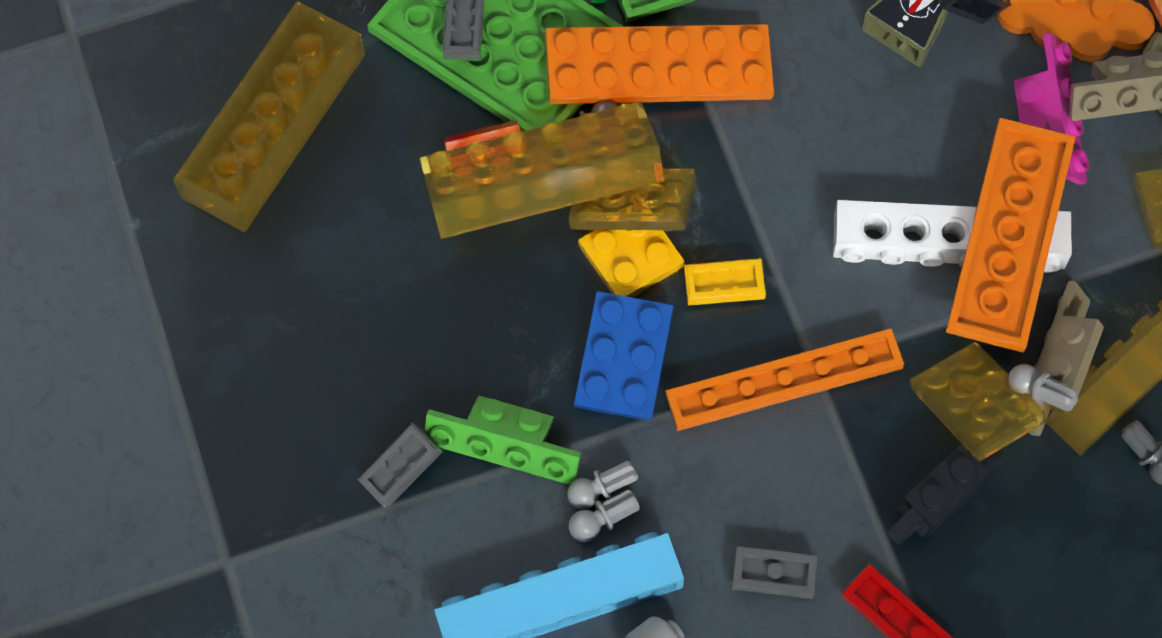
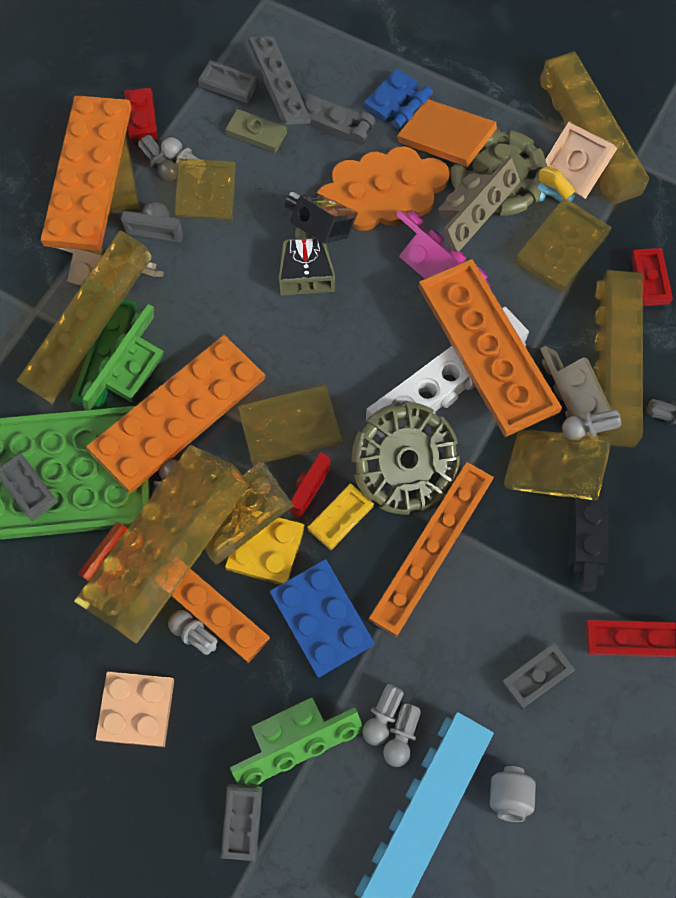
camera: 45 degrees left, 0 degrees up
none -> light nougat plate [96,672,174,747]
none -> orange plate [152,554,270,663]
none -> light grey axle [168,610,218,655]
none -> clear yellow plate [238,385,342,465]
none -> red plate [289,452,331,519]
none -> olive plate [351,402,460,515]

